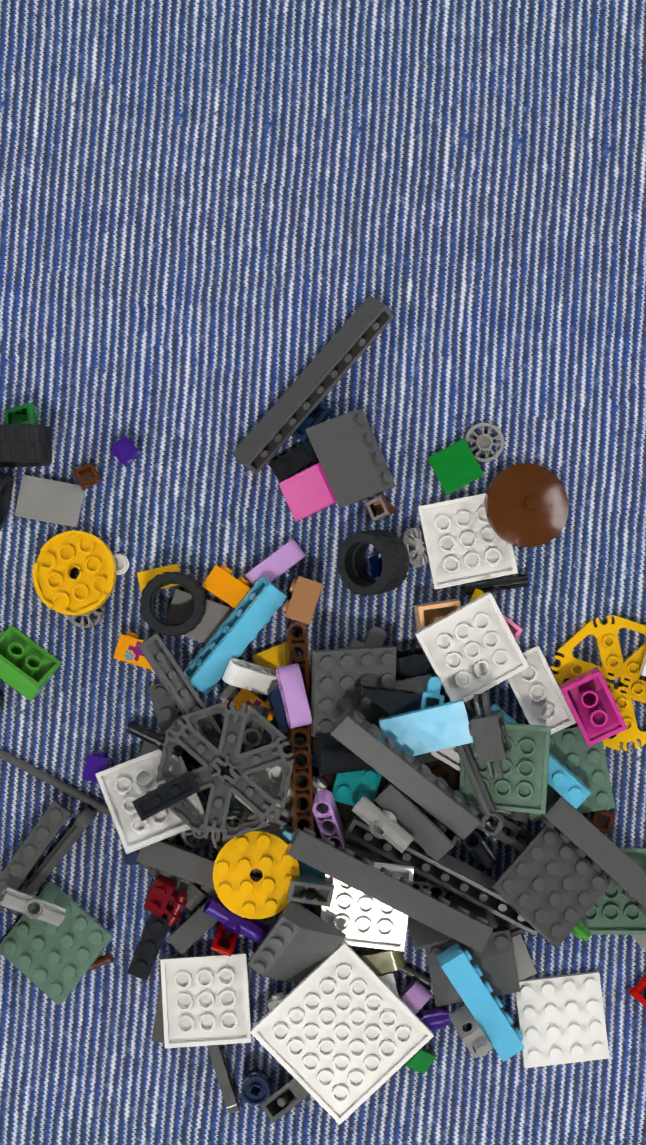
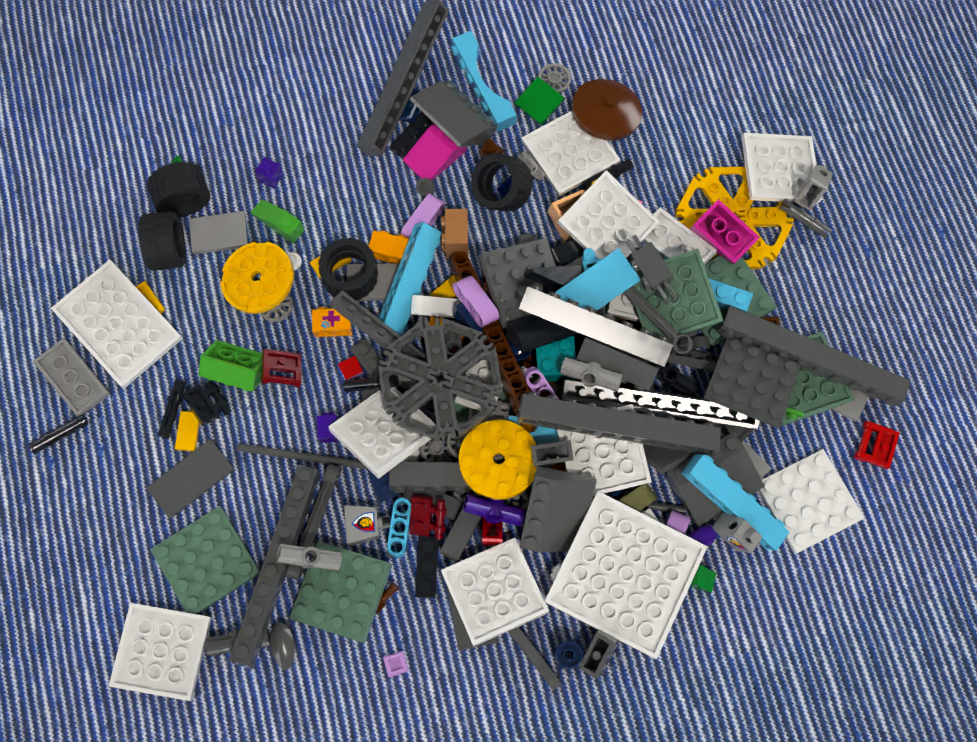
camera: 20 degrees left, 15 degrees down
reddish brown tile [73,462,102,490] -> none
black plate [132,771,201,821] -> none
none -> bright green slope [250,199,304,244]
none -> dark red plate [261,349,301,388]
none -> red tile [338,356,364,380]
none -> light grey torso [344,505,391,547]
none -> lavender tile [383,651,409,678]
none -> medium azure beam [387,498,411,558]
none -> dark grey tile [416,178,435,197]
none -> medium azure arch [451,31,517,132]

